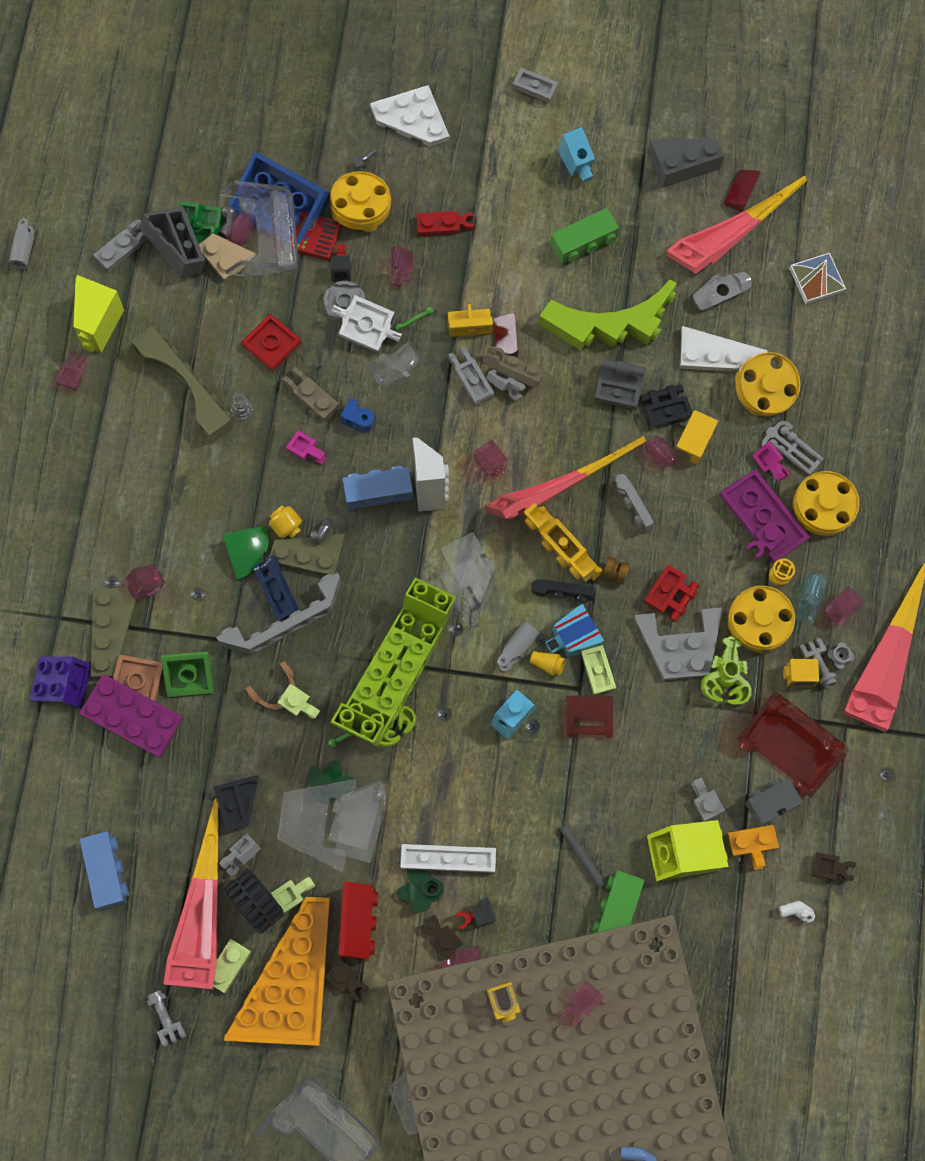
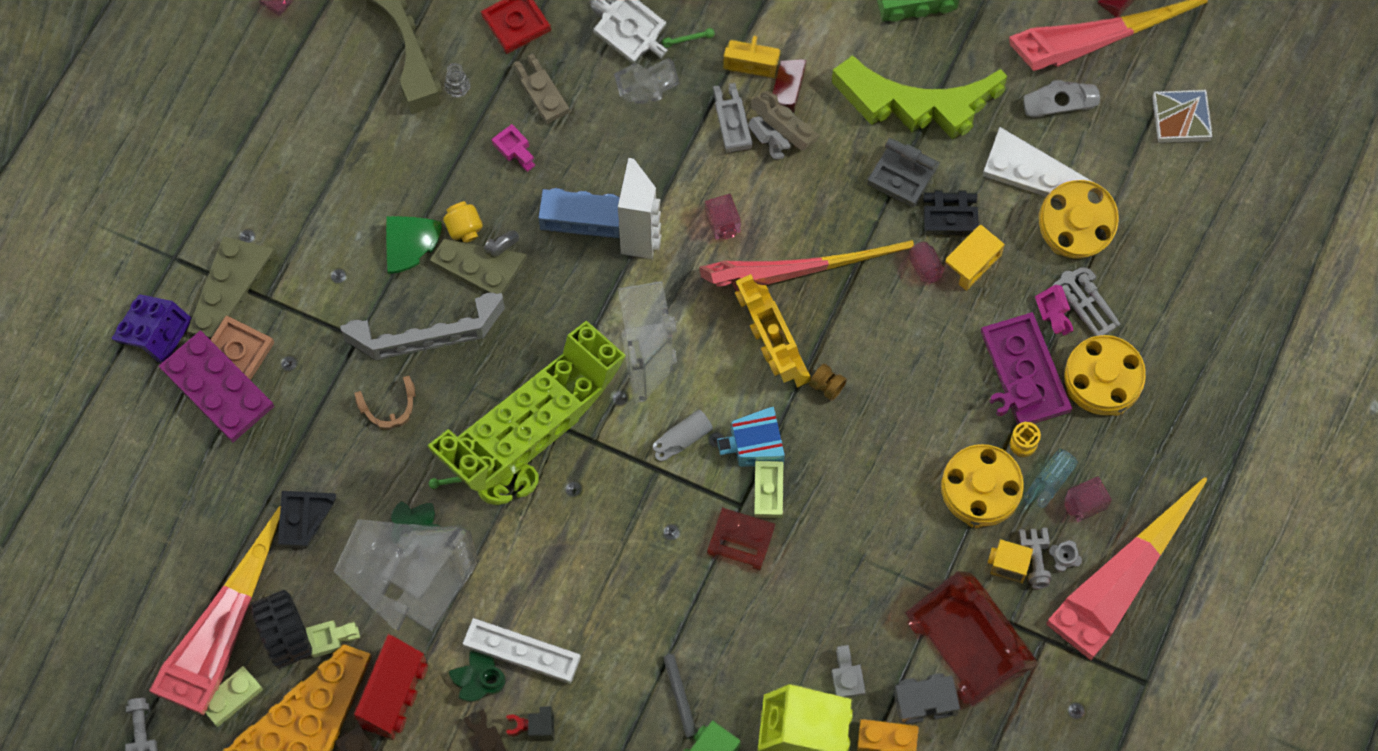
camera: 20 degrees right, 5 degrees down
medium blue brick [80,831,129,911] -> none
clear pink brick [124,564,165,599] -> none
bright green slope [161,651,214,697] -> none
light grey plate [219,833,261,876] -> none
dark blue plate [254,555,299,621] -> none
yellowish green plate [277,684,320,719] -> none
blue leg [341,398,374,433] -> none
medium azure torso [491,690,536,740] -> none
yellow cone [530,651,565,676] -> none
black hinge [531,579,595,602] -> none
light grey hinge [615,474,654,533] -> none
light grey wing [634,607,722,681] -> none
red plate [643,564,700,622] -> none
lime animal [701,636,752,705] -> none

